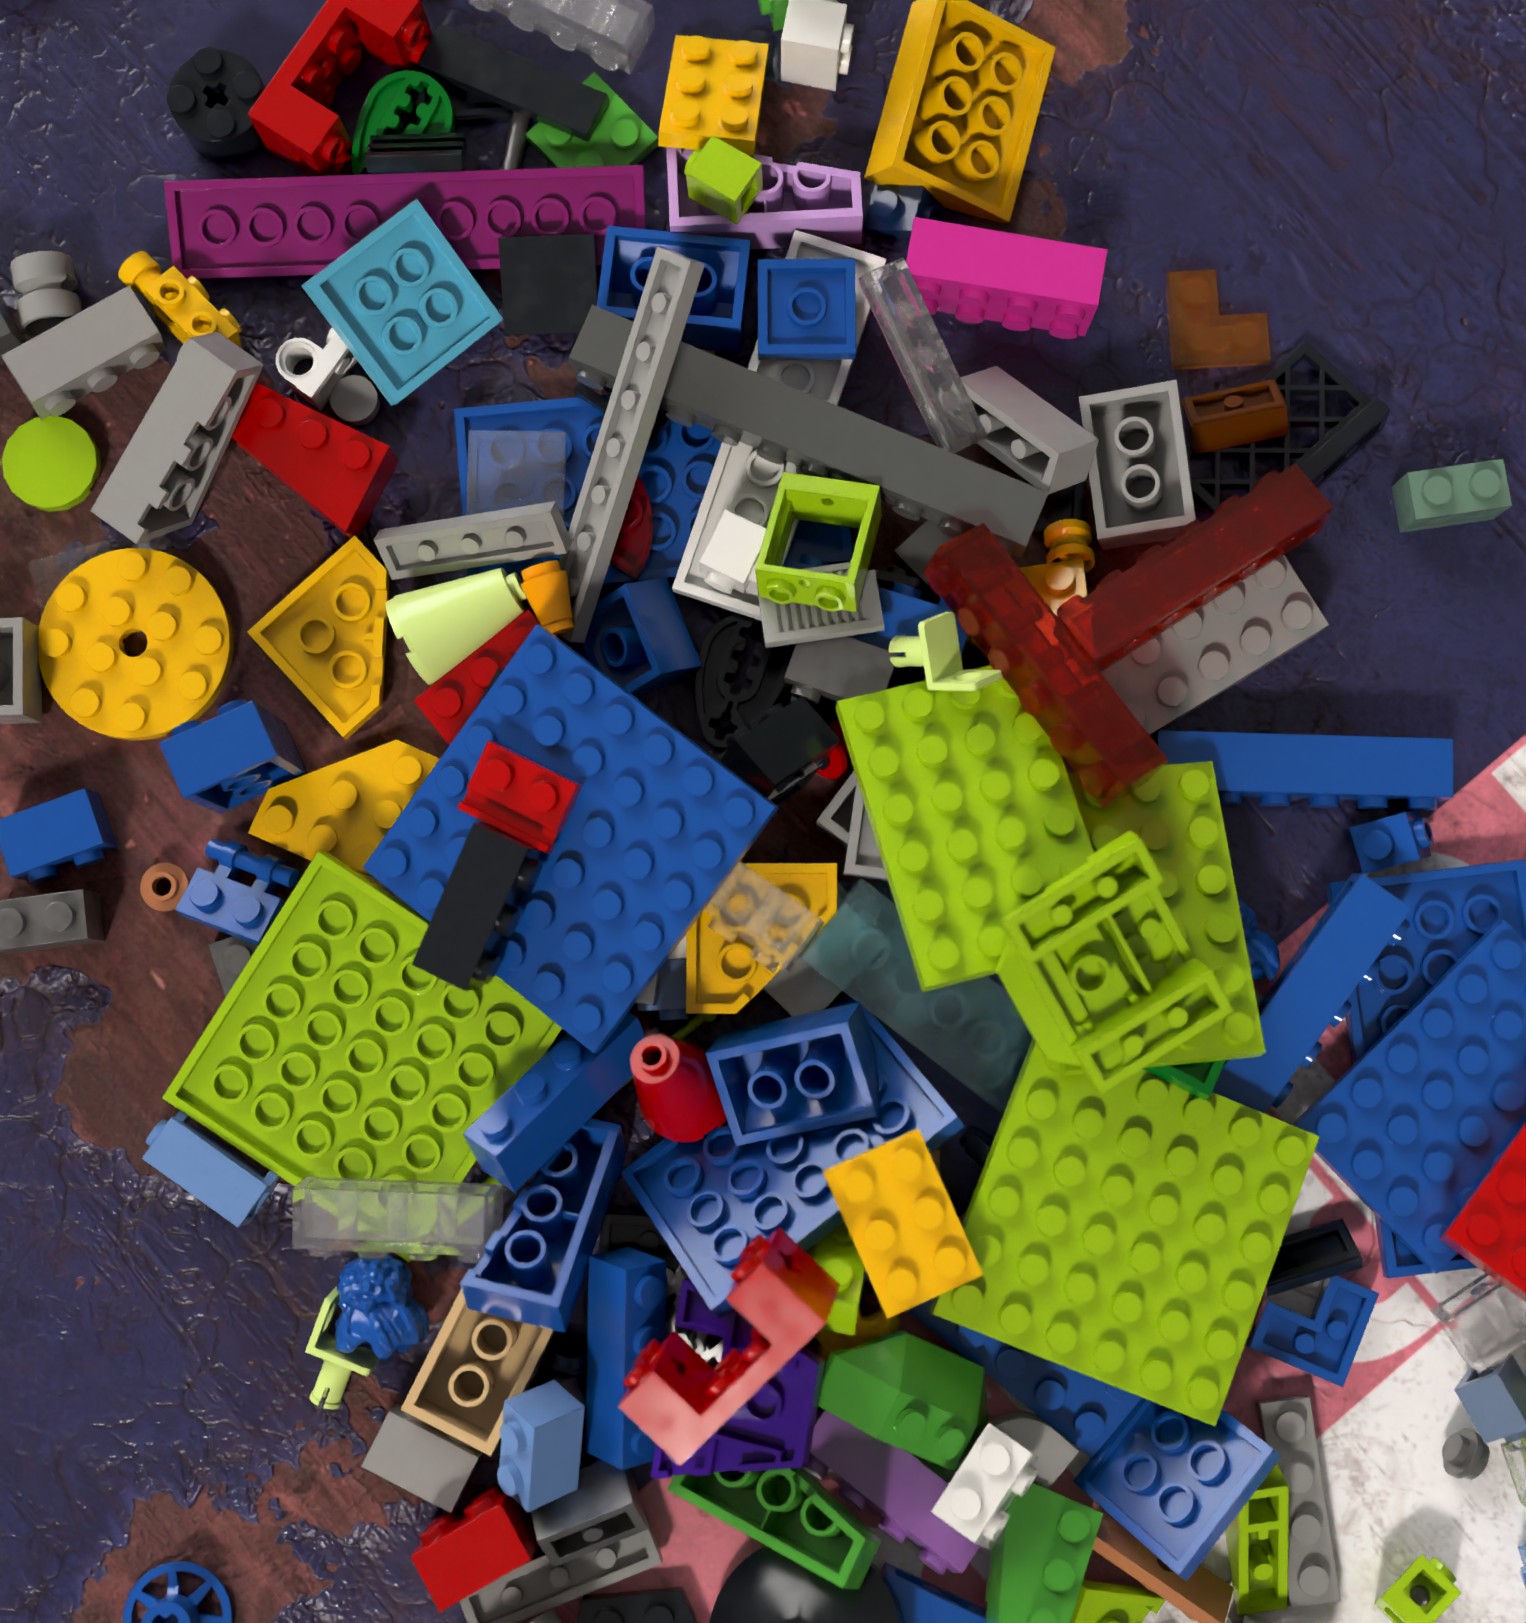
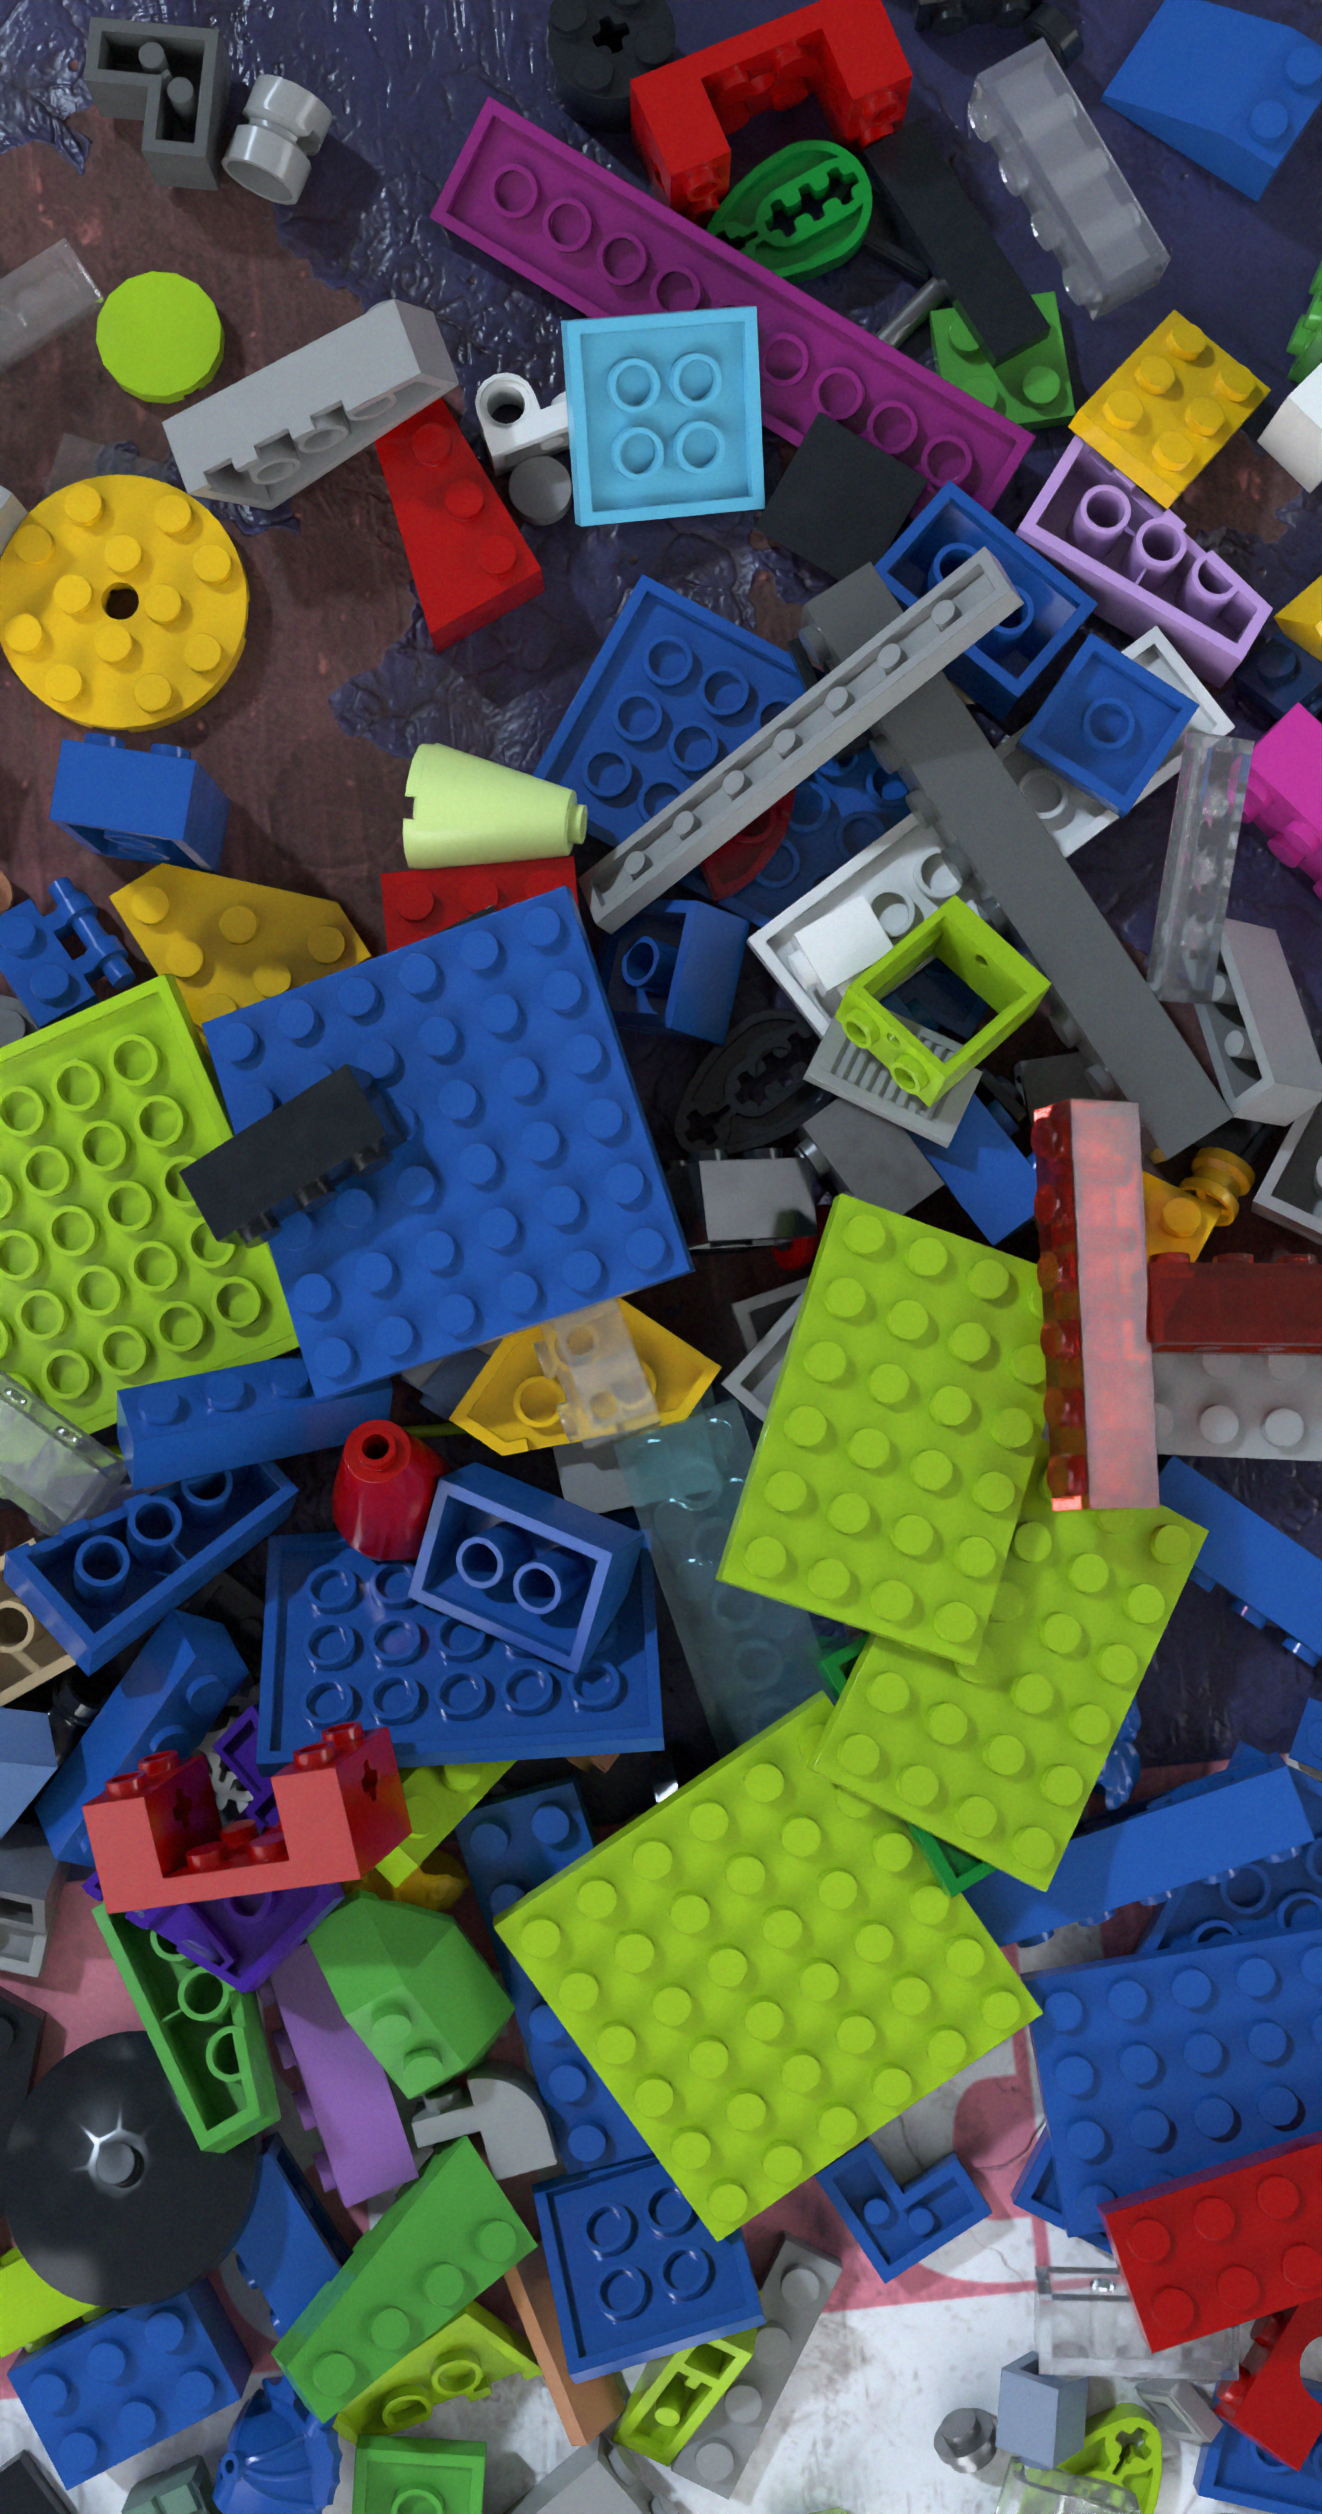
camera: 30 degrees right, 5 degrees up
light grey brick [1,285,166,420] -> none
yellow brick [118,251,242,349] -> none
yellow plate [247,535,390,740] -> none
black tile [365,133,468,174] -> none
light grey plate [374,501,572,580] -> none
red plate [457,741,583,853] -> none
clear tile [466,430,567,521] -> none
light orange cone [520,560,574,636] -> none
lime brick [684,135,763,225] -> none
yellow plate [822,1128,983,1319] -> none
yellowish green bracket [889,612,1003,691] -> none
white brick [931,1423,1039,1546] -> none
lime slope [996,831,1234,1094] -> none
black tile [1264,1219,1363,1297] -> none

